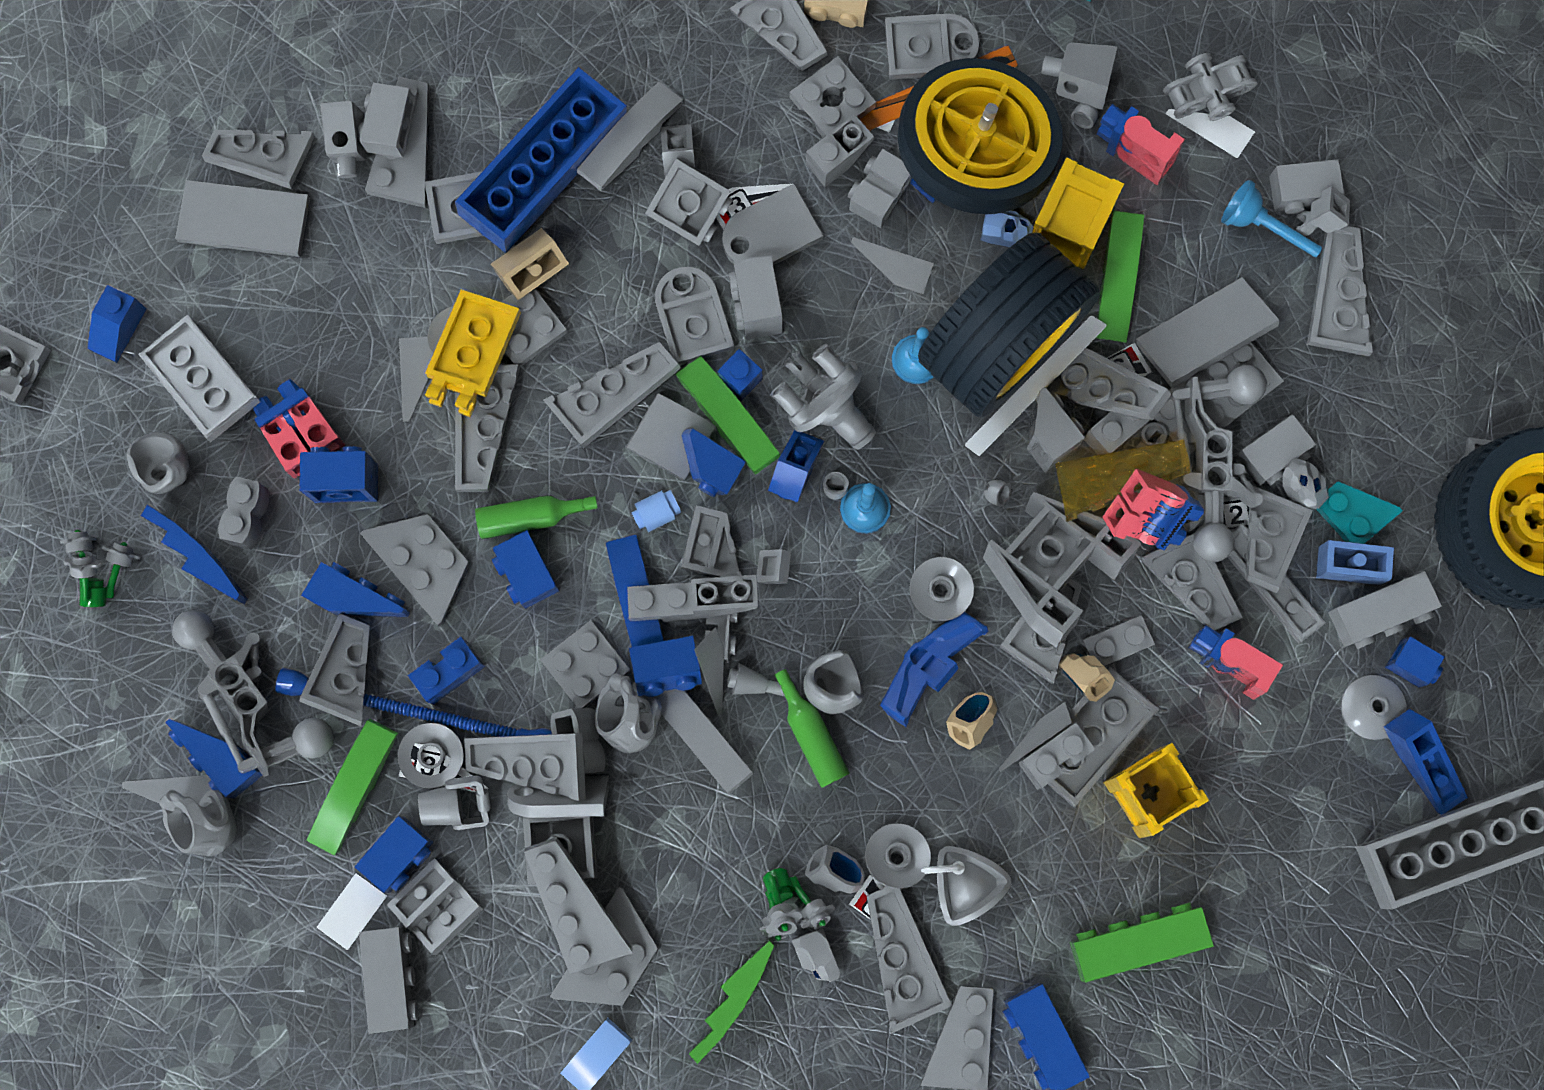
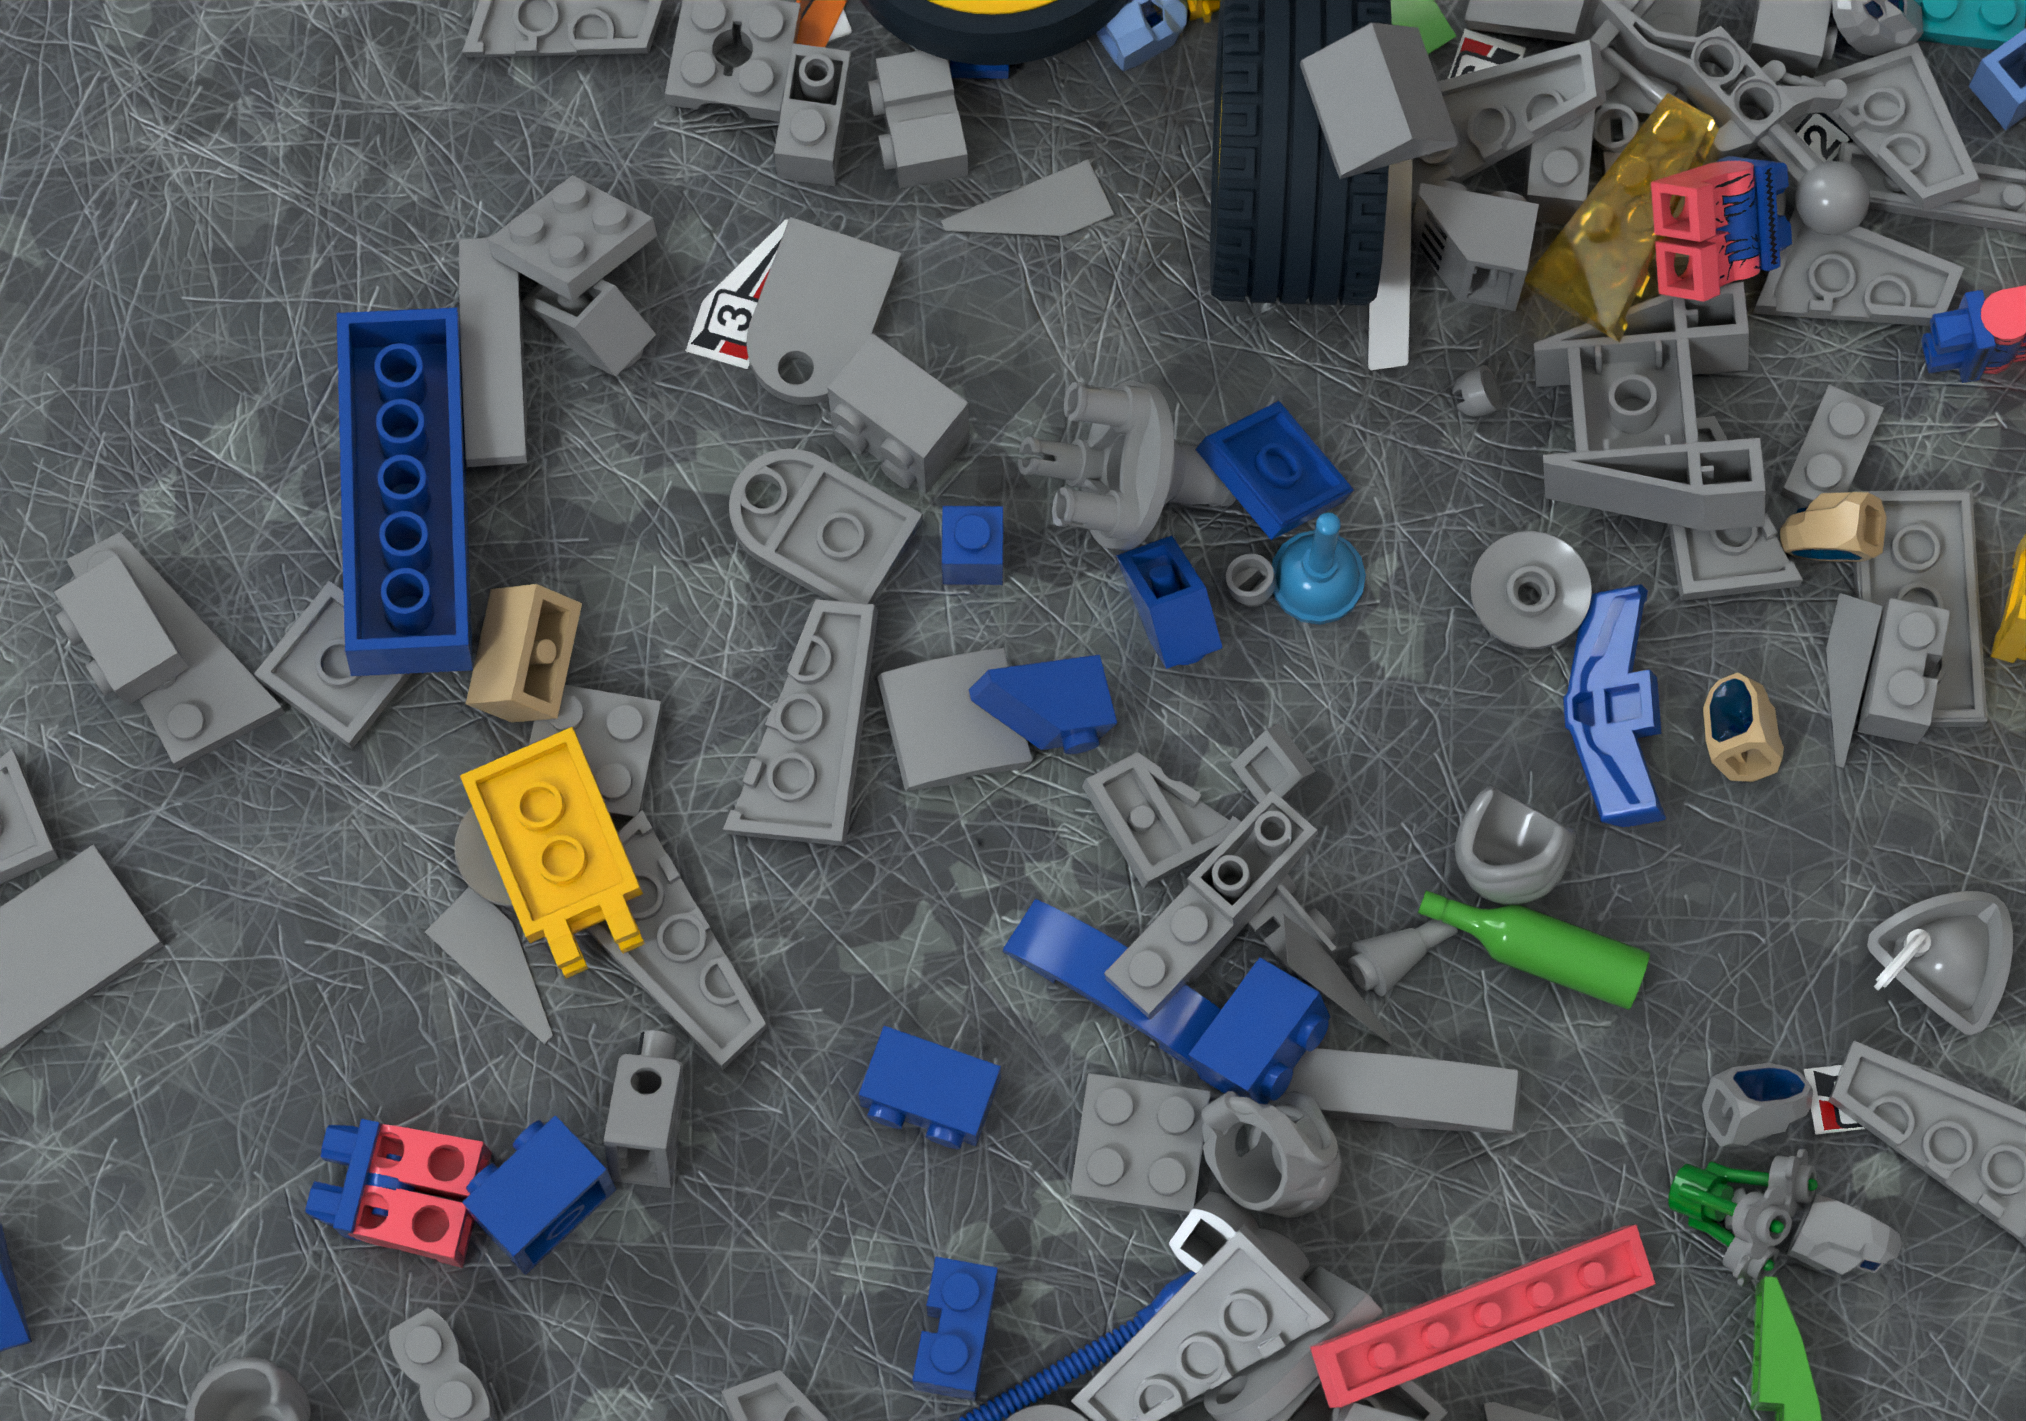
camera: 45 degrees left, 5 degrees down
light grey tile [138,315,260,442] -> none
blue slope [301,562,410,617] -> none
light grey torso [320,101,366,178] -> none
light grey wing [360,514,470,627] -> none
bright green piece [475,495,598,540] -> none
light blue brick [631,490,681,532] -> none
light grey plate [645,159,733,246] -> none
bright green slope [676,356,780,475] -> none
light grey dish [865,823,931,889] -> none
dark azure piece [892,327,934,384] -> none
none -> light grey plate [487,175,657,301]
none -> light grey torso [603,1030,685,1188]
none -> blue tile [1195,401,1354,540]
none -> light grey slope [1300,23,1459,179]
none -> coral plate [1310,1225,1656,1408]

